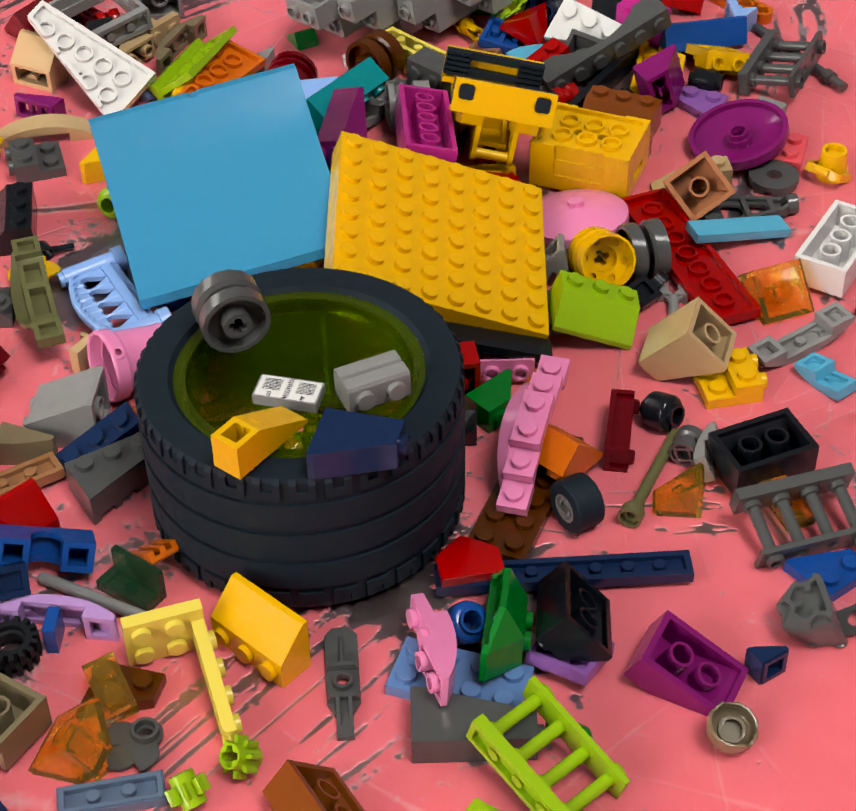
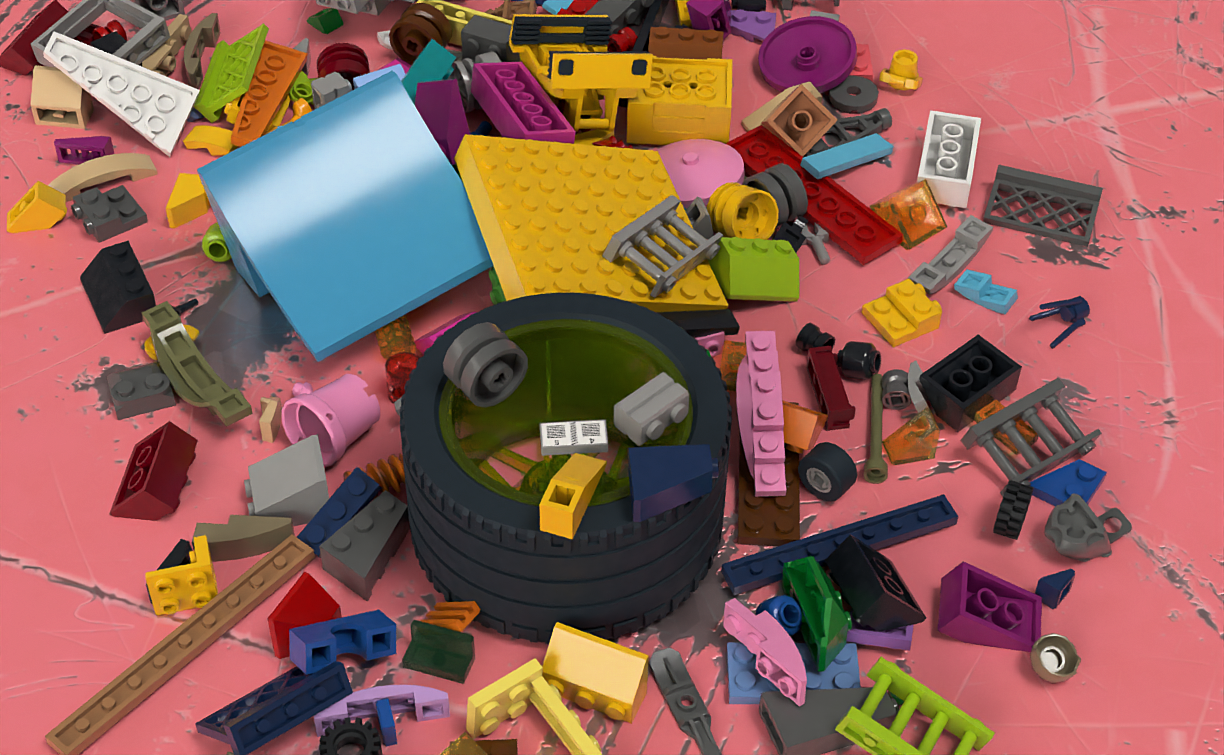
camera: 20 degrees left, 5 degrees up
light grey piece [37,572,152,617] -> none
light blue piece [56,245,171,331] -> none
red slope [435,536,505,588] -> none
tan slope [638,297,737,381] -> none
none -> light grey fence [602,195,723,298]
none -> black wheel [796,322,836,351]
none -> black tyre [993,480,1034,540]

